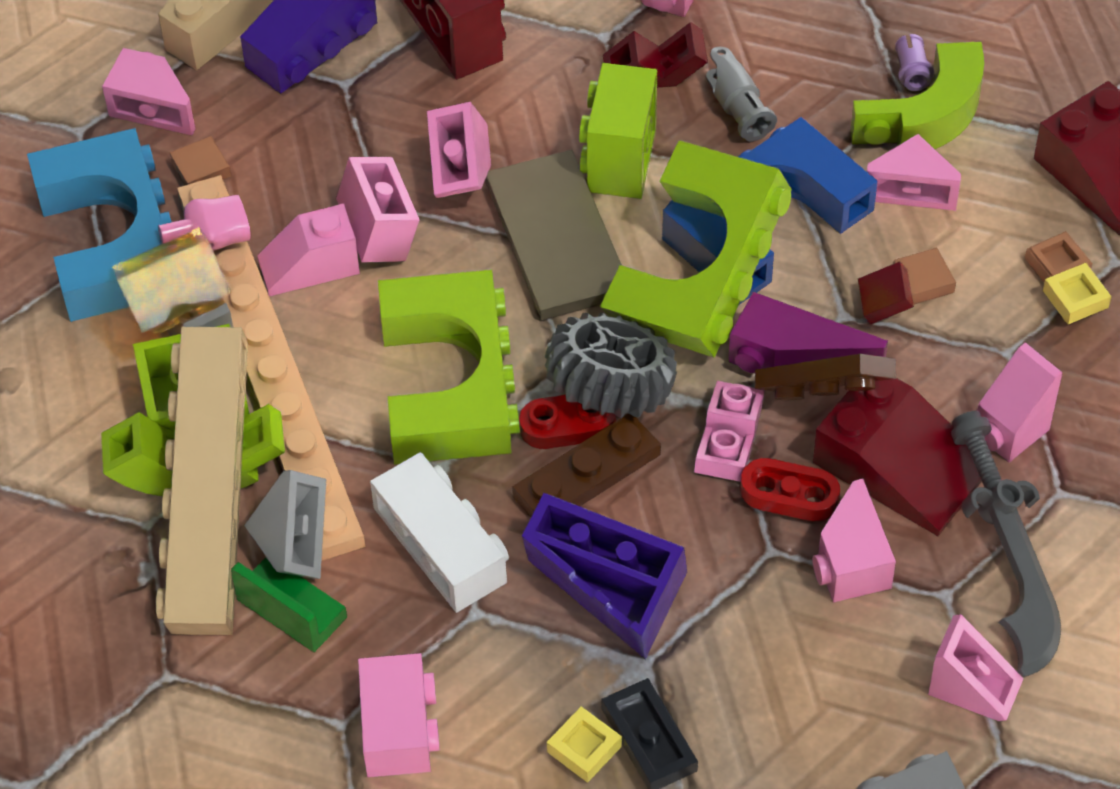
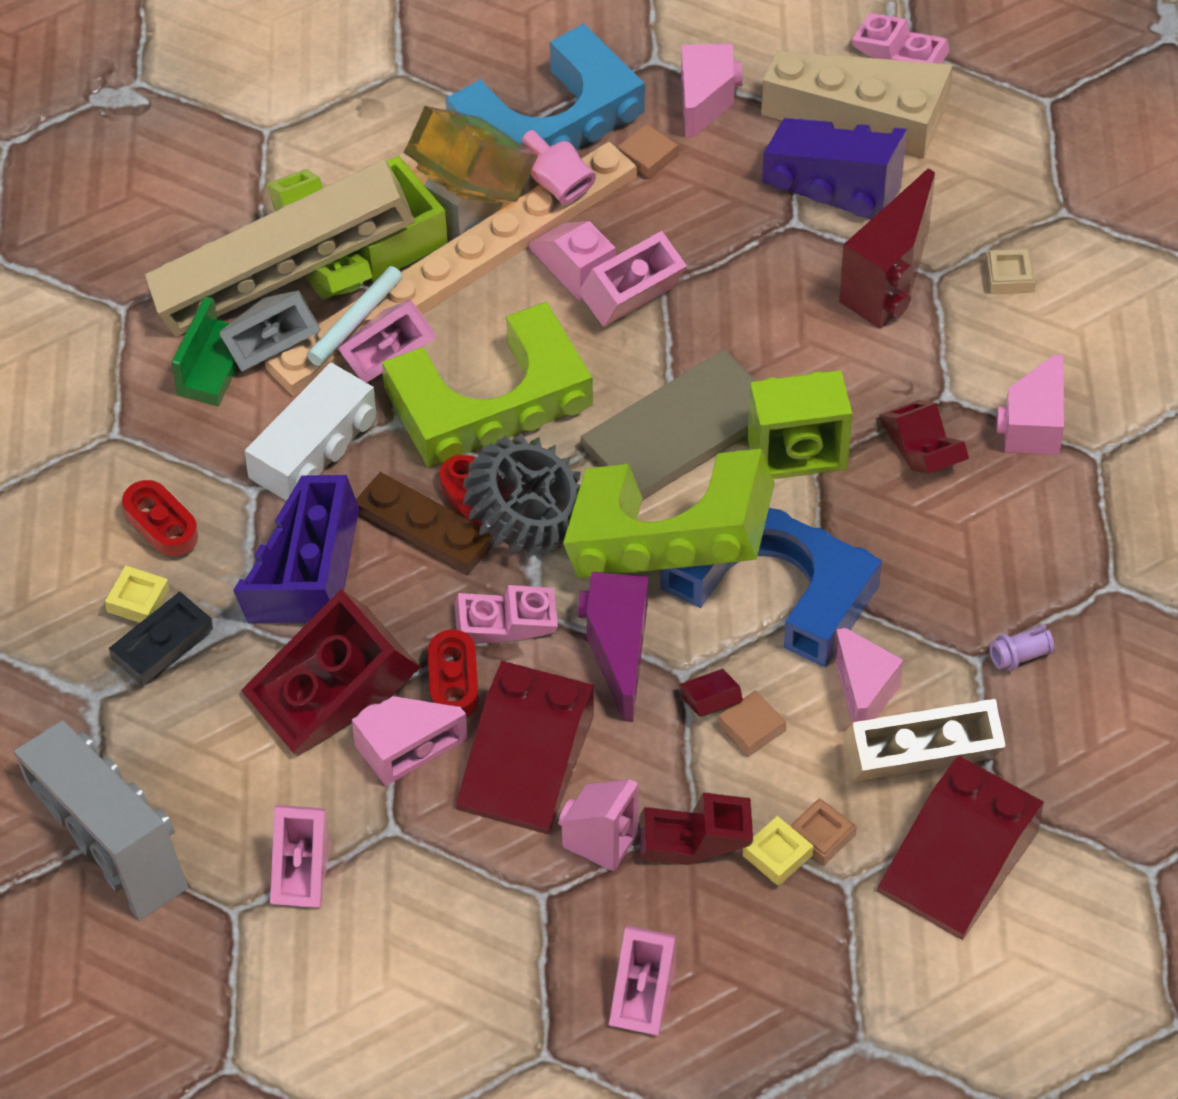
camera: 70 degrees right, 0 degrees up
bright pink brick [358,653,440,777] -> none
bright pink slope [427,102,491,198] -> none
light grey piece [706,46,777,142] -> none
reddish brown plate [755,354,896,400] -> none
lime arch [850,42,984,149] -> none
dark grey sword [951,411,1061,677] -> none
none -> red plate [122,480,198,557]
none -> dark red slope [241,589,421,756]
none -> light aqua bar [307,266,402,366]
none -> bright pink slope [338,299,437,383]
none -> dark red slope [639,792,753,865]
none -> tan brick [842,699,1005,782]

